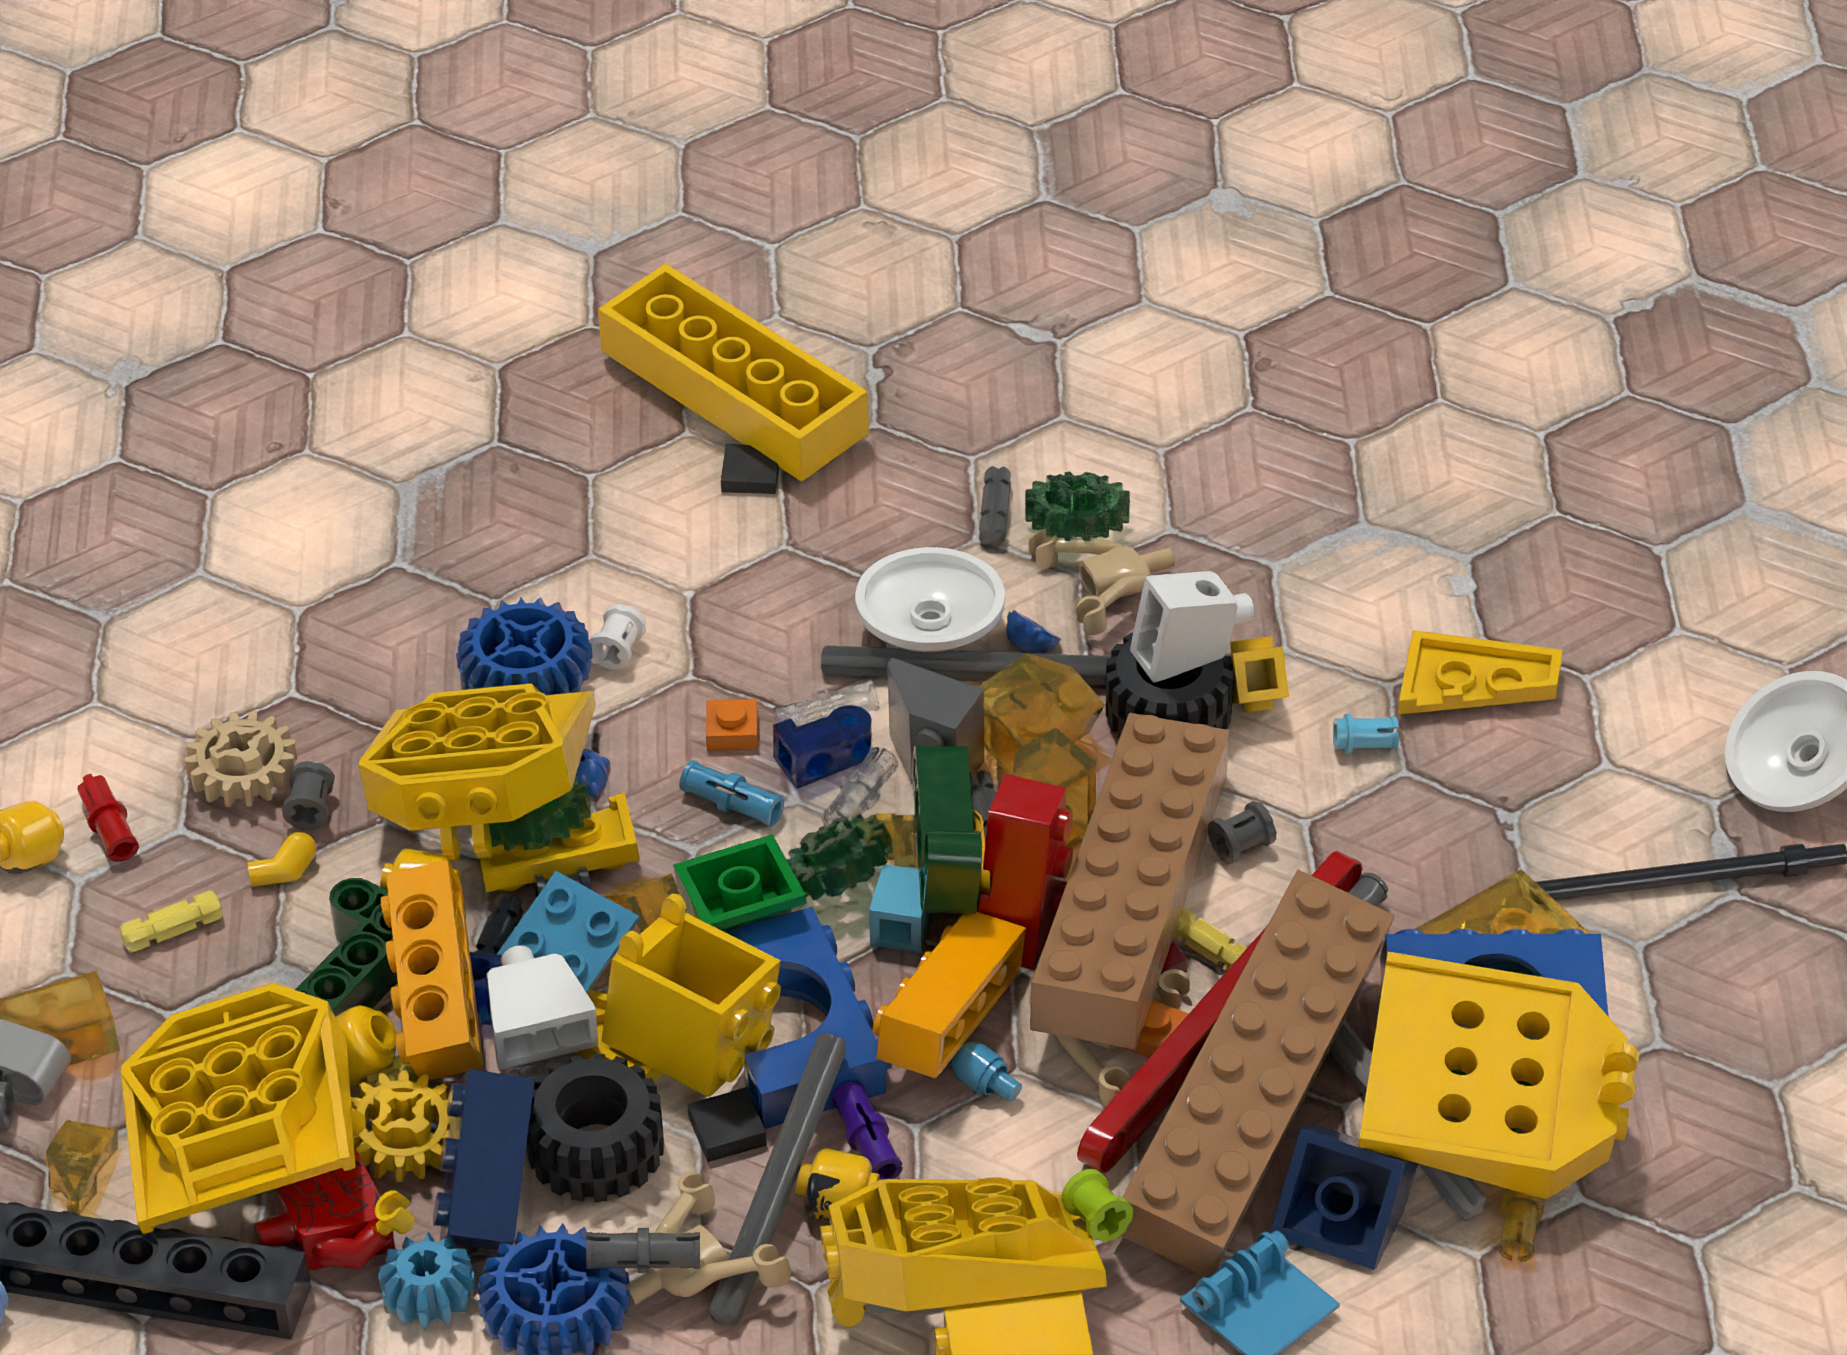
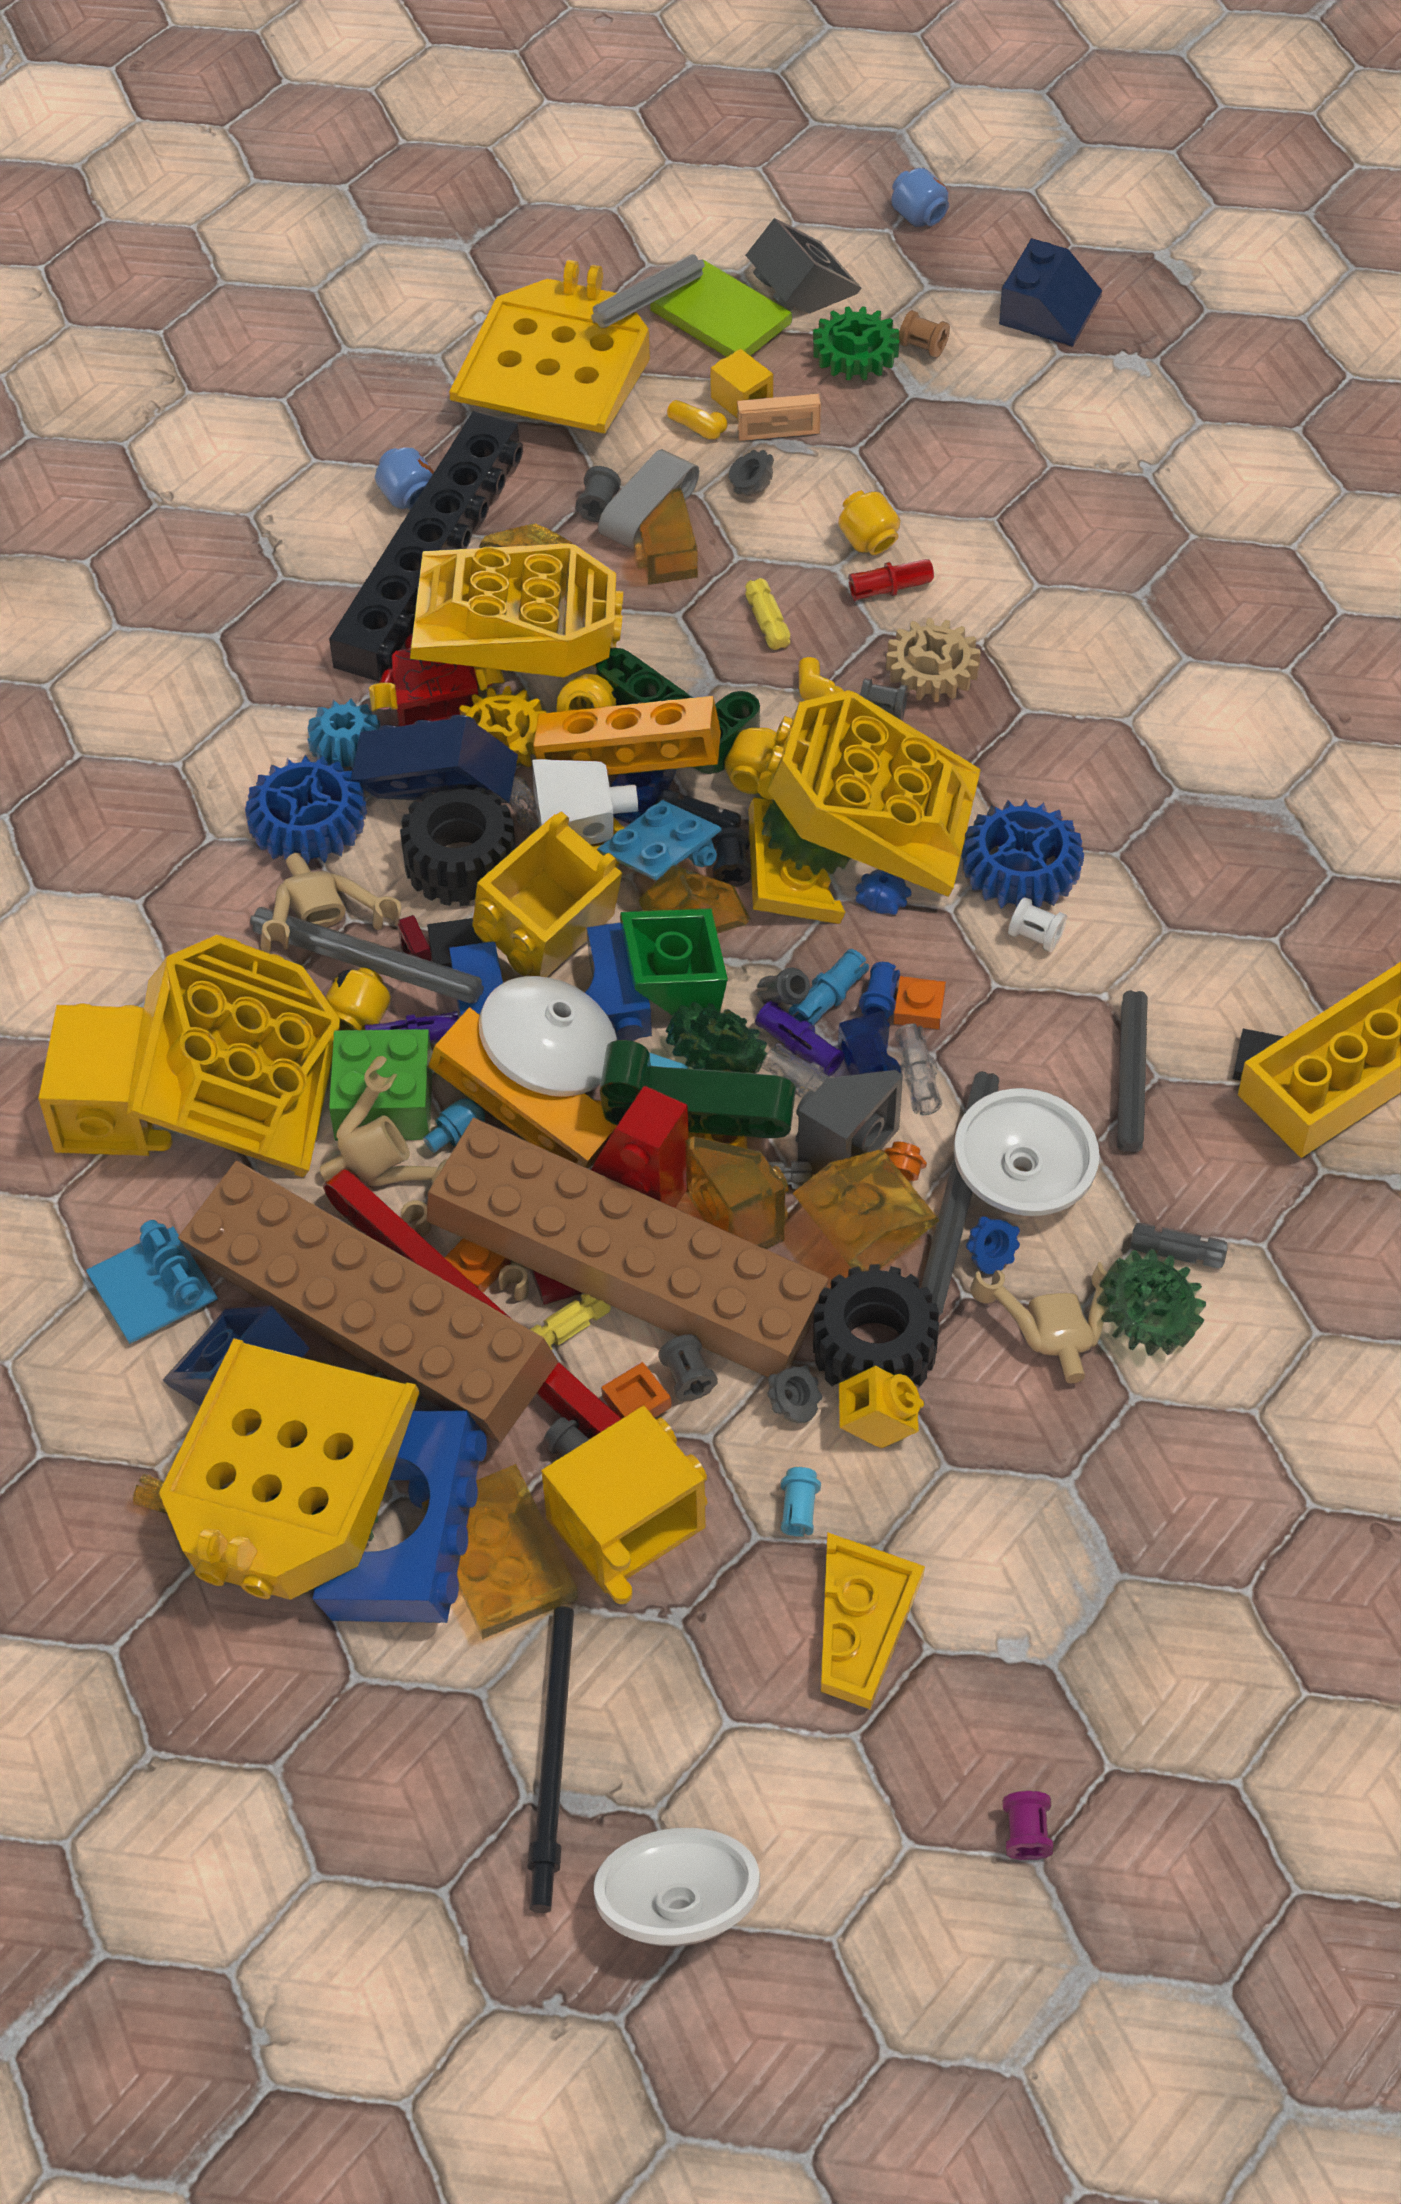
camera: 100 degrees right, 10 degrees up
dark grey pin [586,1228,700,1273] -> none
lime bush [1062,1169,1133,1242] -> none
white torso [1130,571,1255,683] -> none
none -> tan piece [320,1056,448,1186]
none -> bright green brick [329,1029,433,1141]
none -> dark red tile [398,915,432,962]
none -> white dish [479,976,617,1097]
none -> yellow container [541,1405,708,1604]
none -> orange plate [601,1362,671,1419]
none -> dark purple pin [755,1001,845,1077]
none -> dark grey pin [757,967,810,1005]
none -> dark grey animal [767,1365,822,1423]
none -> blue pin [859,962,900,1022]
none -> magenta bush [1002,1791,1053,1860]
none -> dark grey axle [1117,990,1148,1153]

